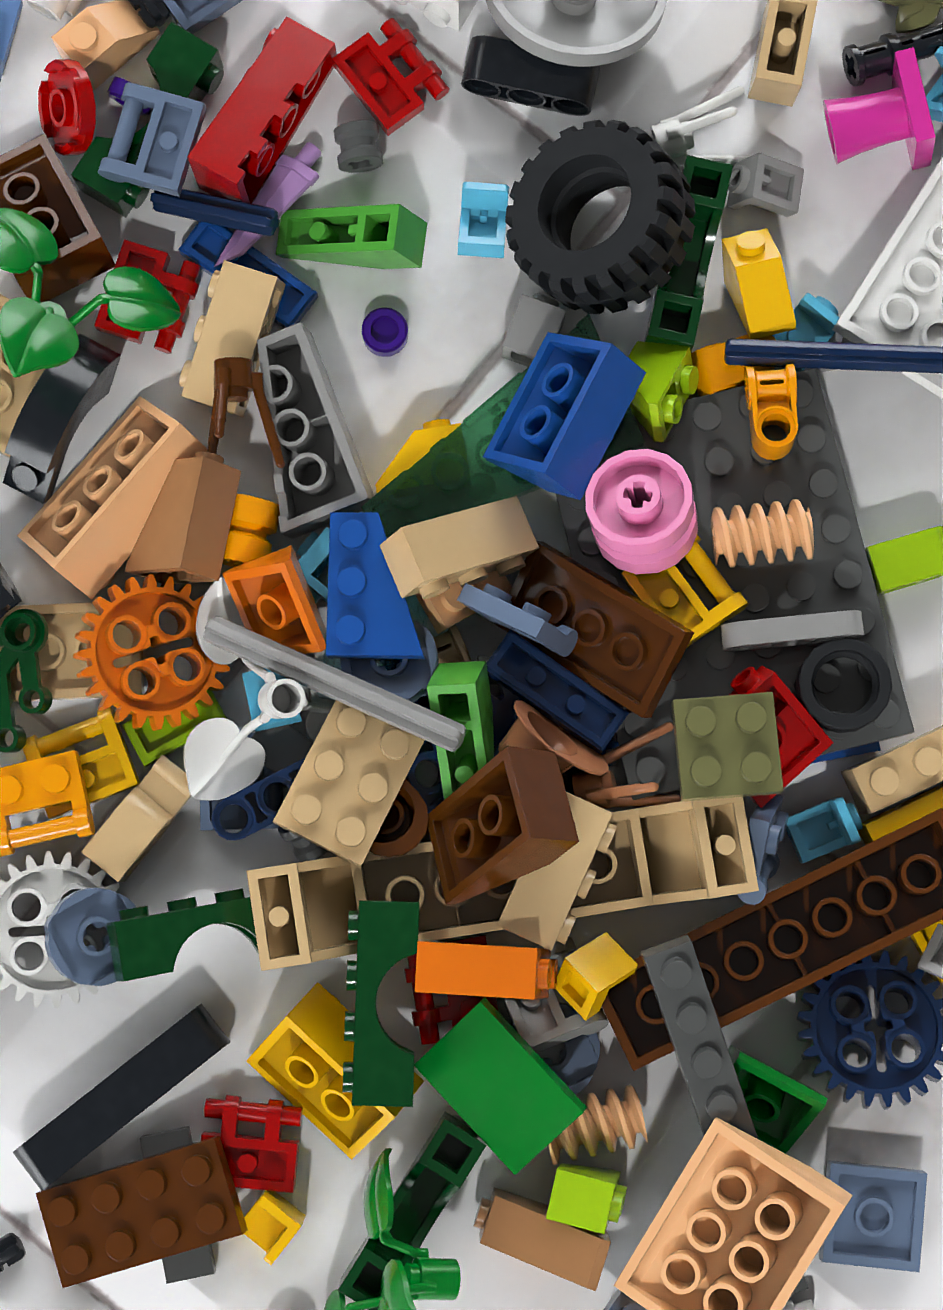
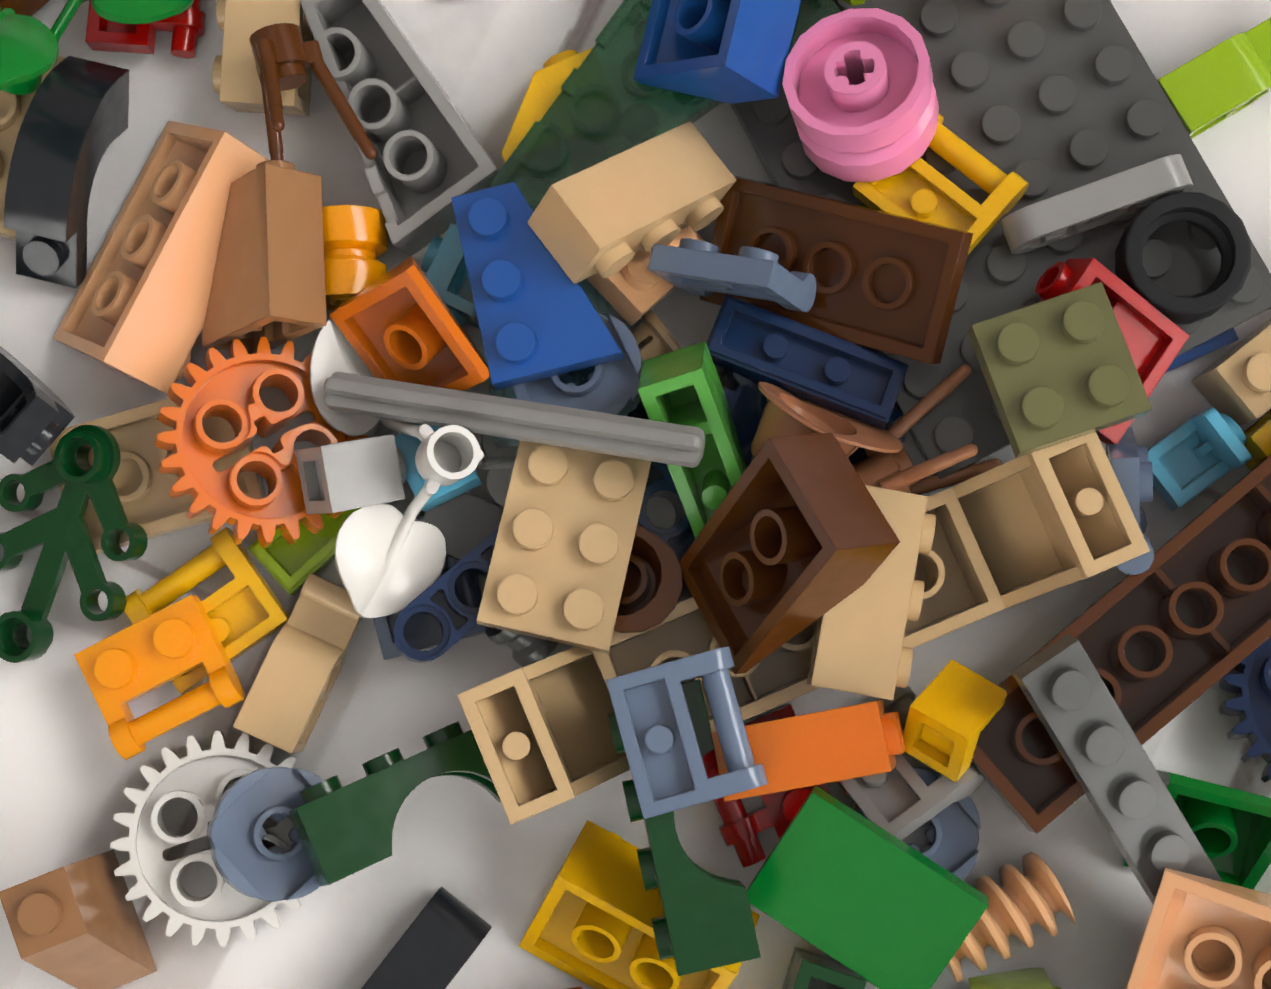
camera: 10 degrees left, 0 degrees up
light nougat piece [711,499,814,568] -> none
none -> light grey brick [295,434,406,515]
none -> sand blue plate [606,646,768,819]

